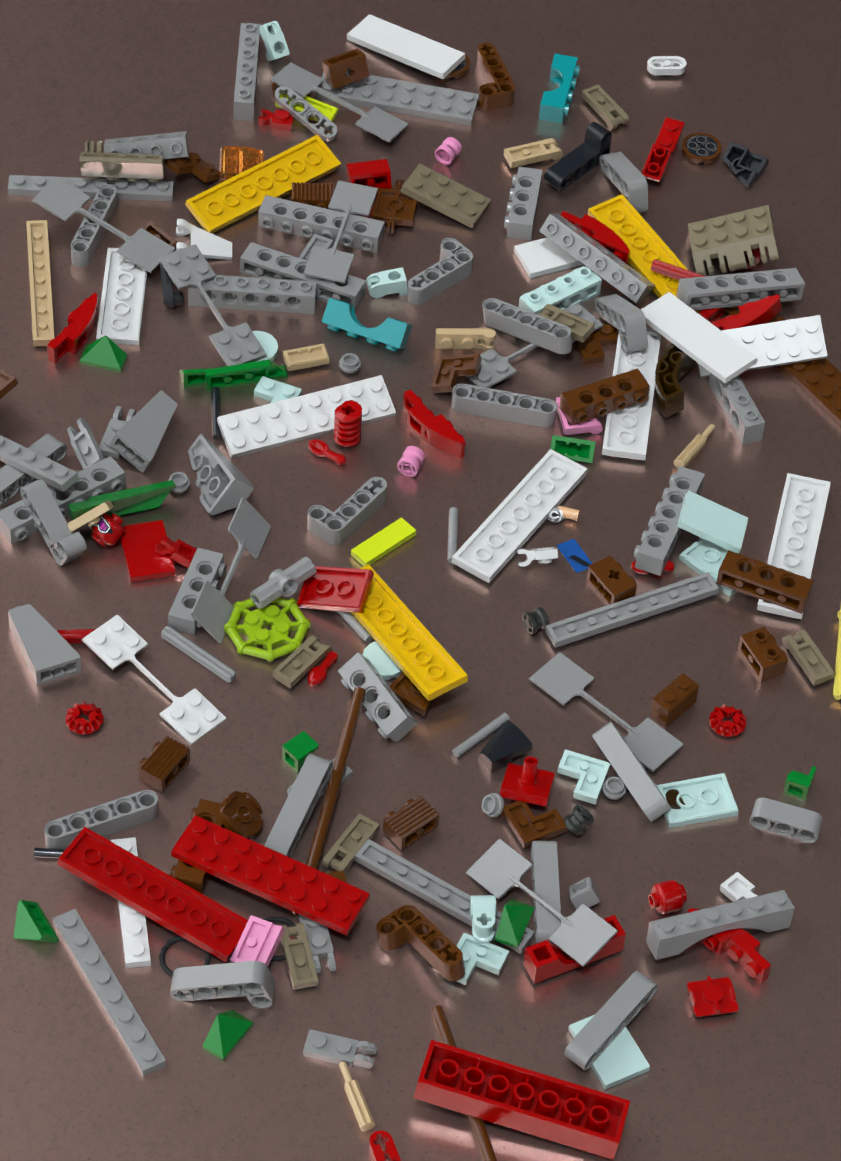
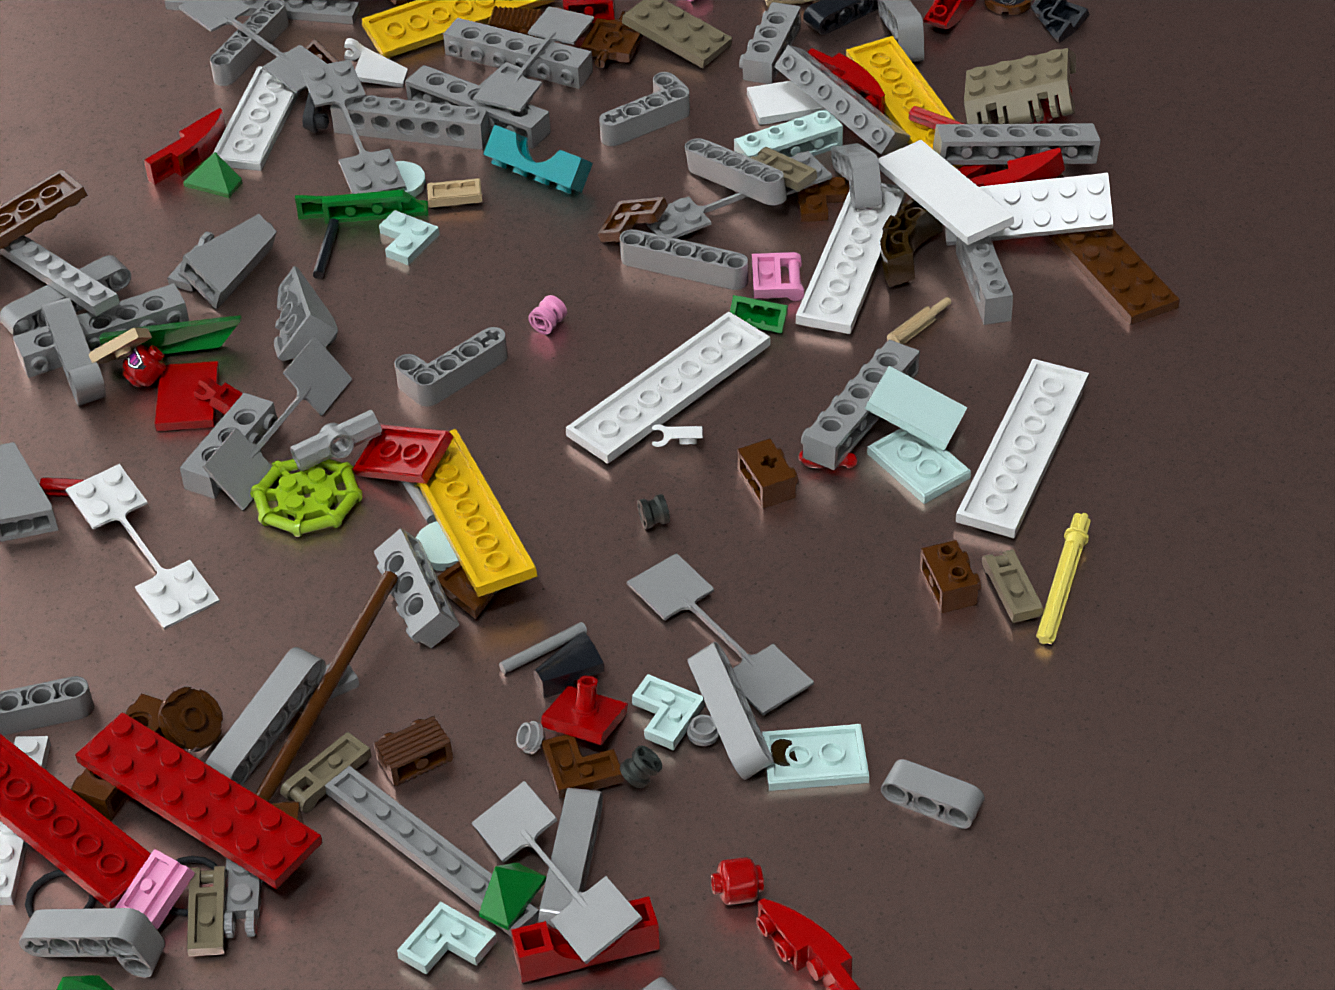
camera: 15 degrees right, 5 degrees down
tan plate [26,220,55,347] -> none
red gear [65,701,103,734] -> none
light grey hinge [67,418,104,469] -> none
reddish brown brick [137,736,190,793] -> none
light grey axle [161,626,236,683] -> none
light grey plate [168,472,190,493] -> none
white plate [217,375,396,459] -> none
dark tan plate [273,635,332,689] -> none
green panel [282,731,319,774] -> none
red piece [307,651,338,686] -> none
red piece [308,439,346,466] -> none
red piece [334,400,362,447] -> none
light grey plate [339,353,361,373] -> none
neon yellow tile [351,517,416,567] -> none
light aqua leg [366,267,407,298] -> none
reddish brown beam [376,905,465,981] -> none
red slope [403,389,466,458] -> none
tan plate [435,328,496,352] -> none
light grey bar [448,507,458,564] -> none
light aqua piece [470,895,496,943] -> none
light grey plate [545,572,719,648] -> none
arm [548,506,580,523] -> none
blue sticker [557,539,593,573] -> none
reddish brown brick [559,368,650,426] -> none
light grey slope [569,877,600,910] -> none
light grey arch [646,890,795,960] -> none
reddish brown brick [650,673,699,727] -> none
red gear [709,704,747,737] -> none
reddish brown brick [716,550,814,614] -> none
white plate [720,872,757,902] -> none
green panel [783,766,817,801] -> none

